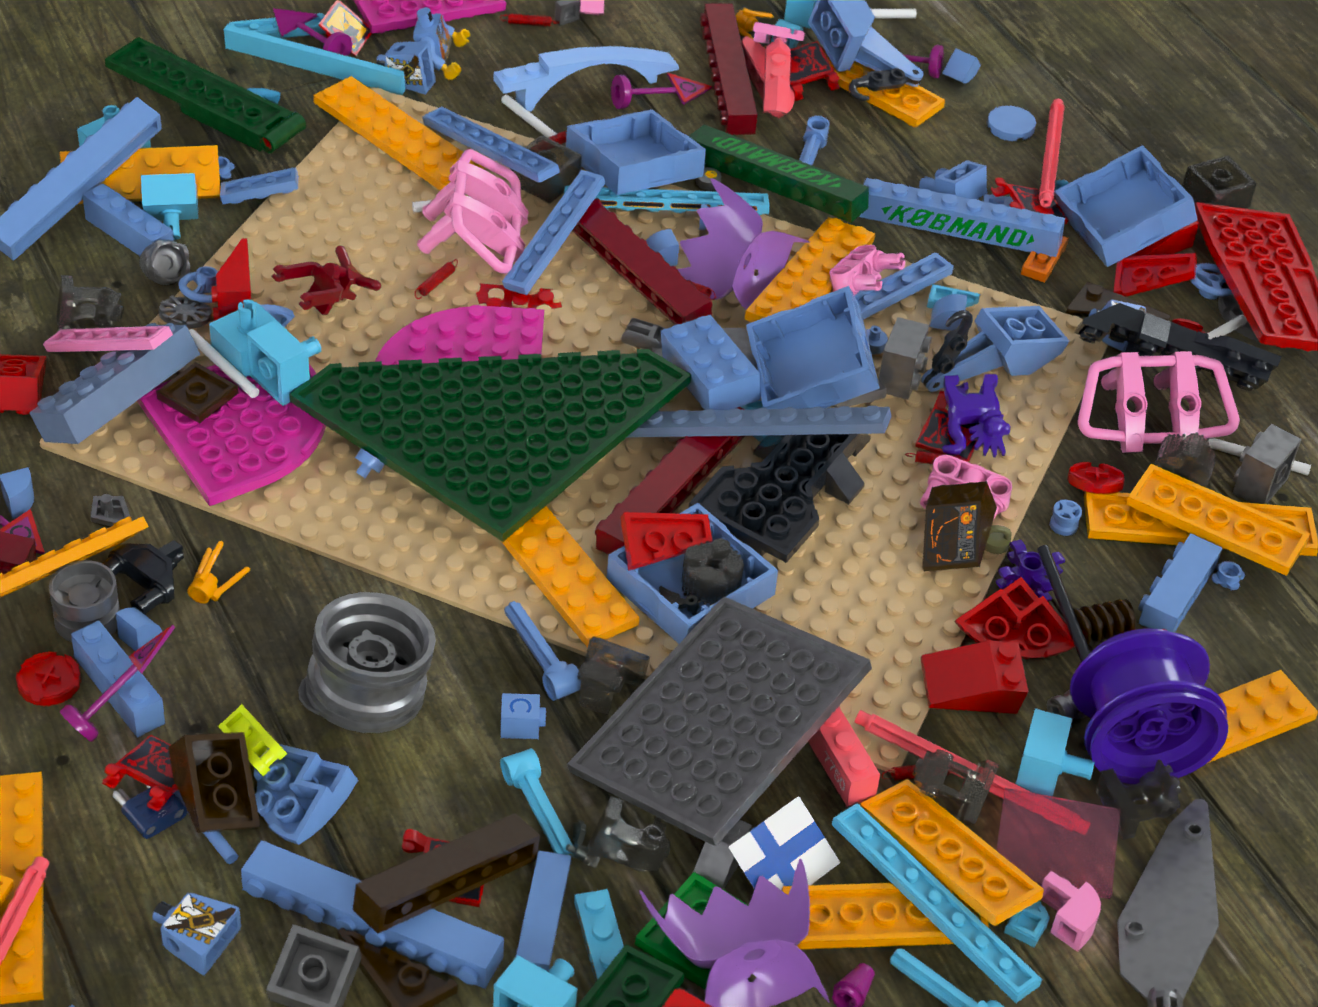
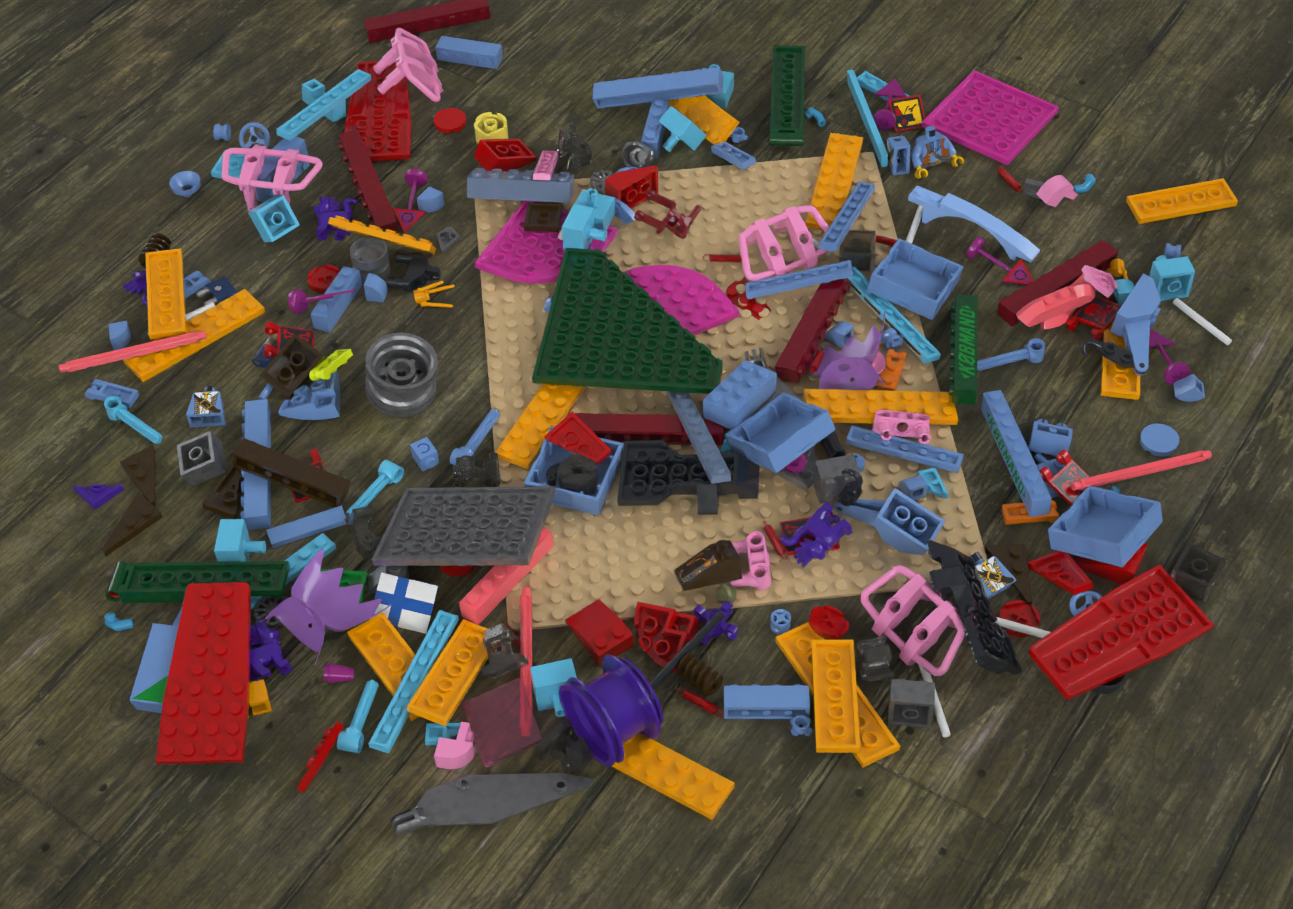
camera: 65 degrees right, 5 degrees up
flat silver tile [696,168,721,190] -> none

